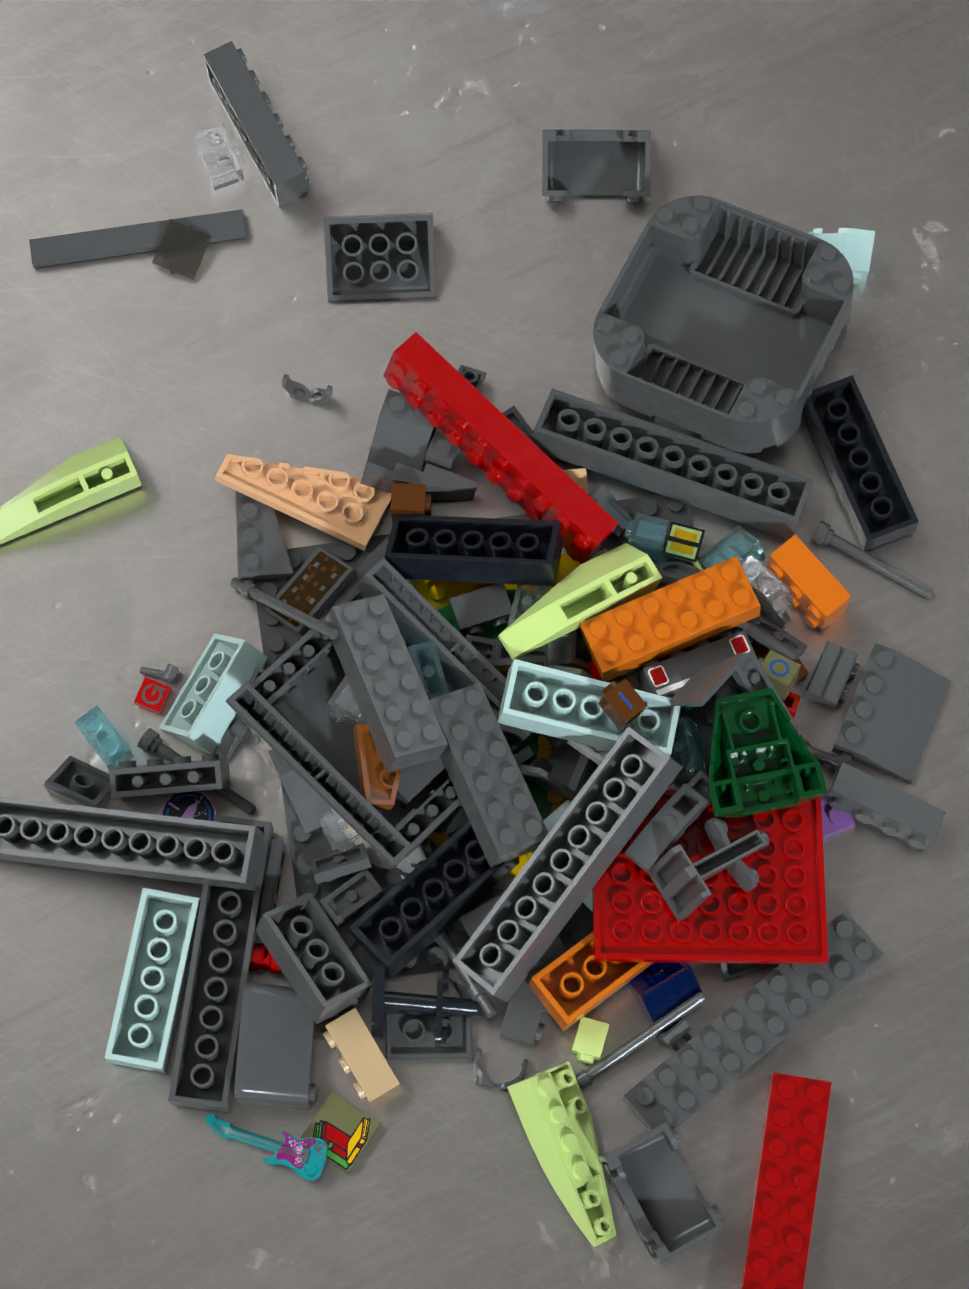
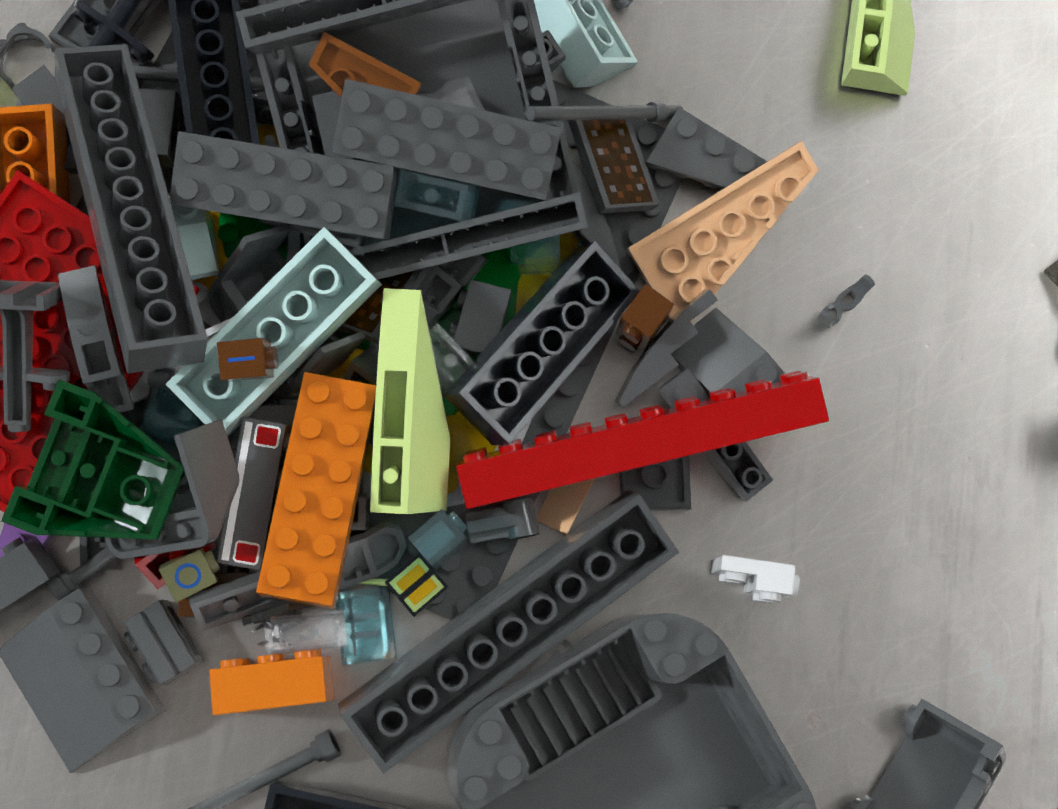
camera: 115 degrees right, 5 degrees up
dark grey slope [324,213,436,301] -> none
none -> white plate [710,555,800,603]

